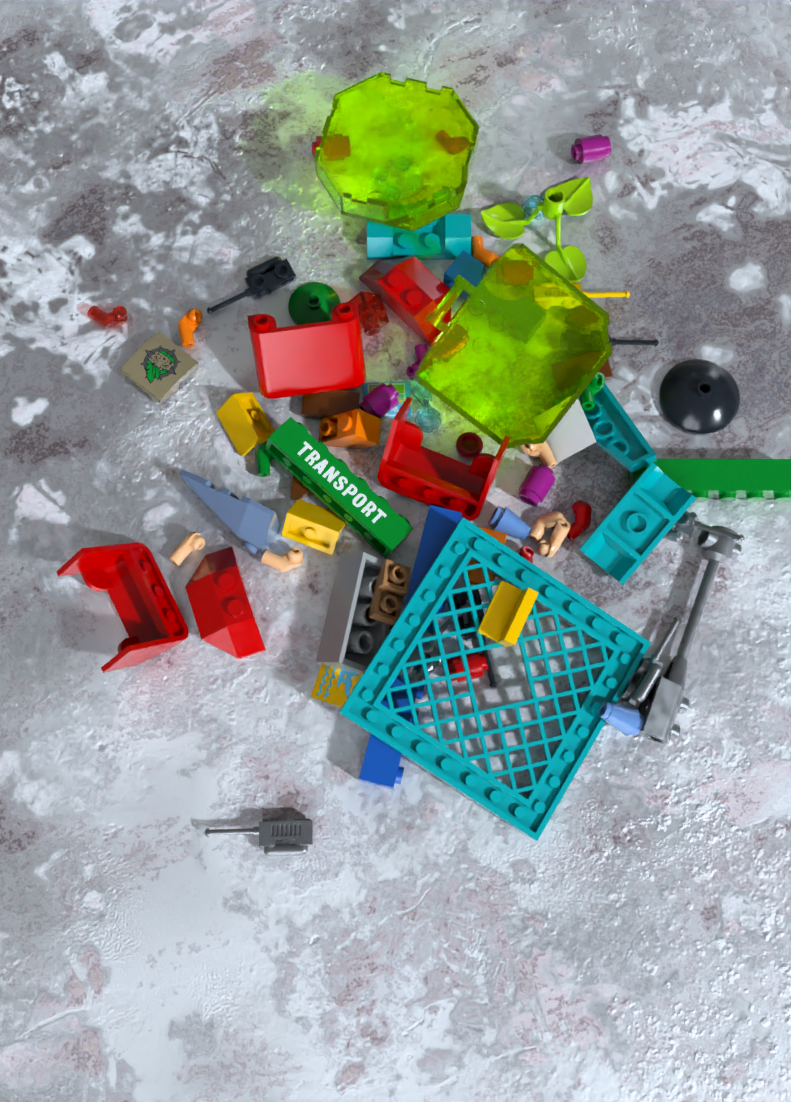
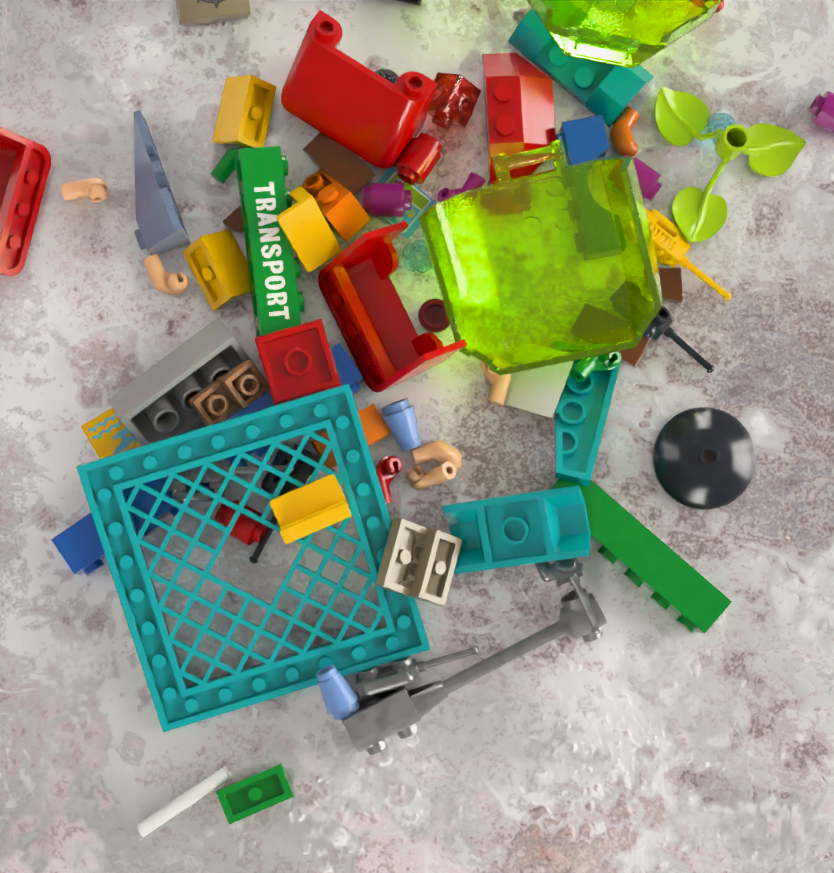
camera: 40 degrees right, 10 degrees up
red wedge [185,546,266,659] -> none
green dish [288,282,340,325] -> none
magenta brick [518,464,556,507] -> none
red arm [566,500,592,541] -> none
none -> white bar [136,766,232,837]
none -> green plate [216,763,295,824]
none -> red tile [254,319,341,405]
none -> yellow panel [276,186,342,272]
none -> dark tan slope [375,518,463,607]
none -> red brick [395,133,443,185]

